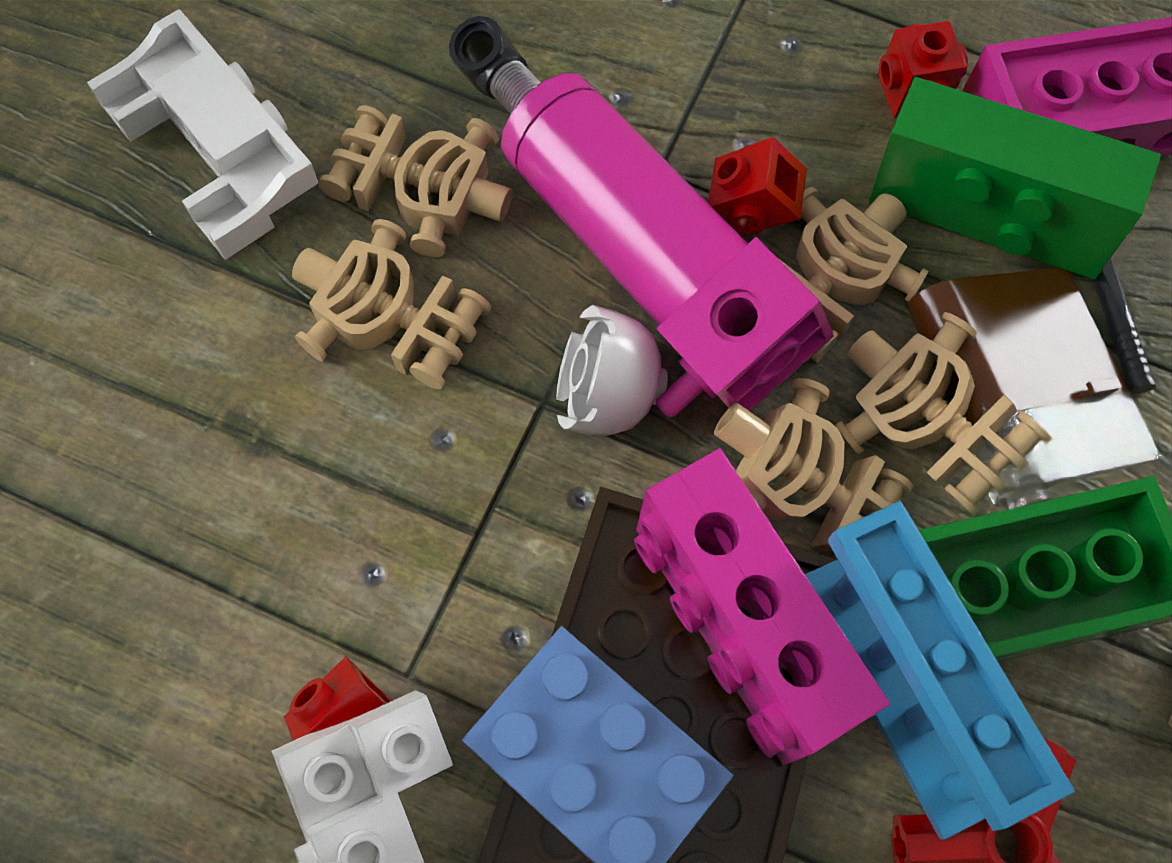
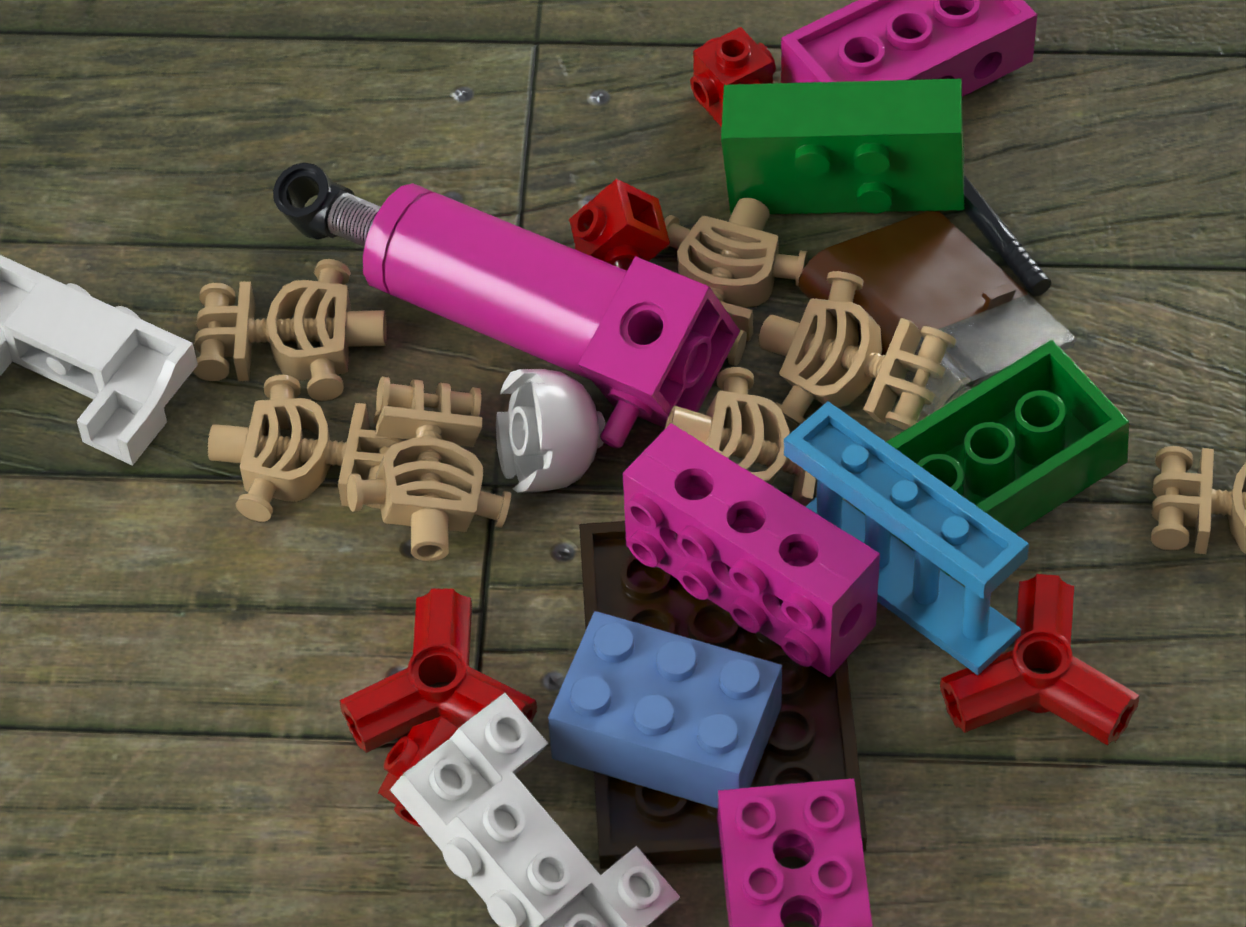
camera: 15 degrees left, 15 degrees down
none -> red piece [339,588,537,753]
none -> tan piece [347,376,511,561]

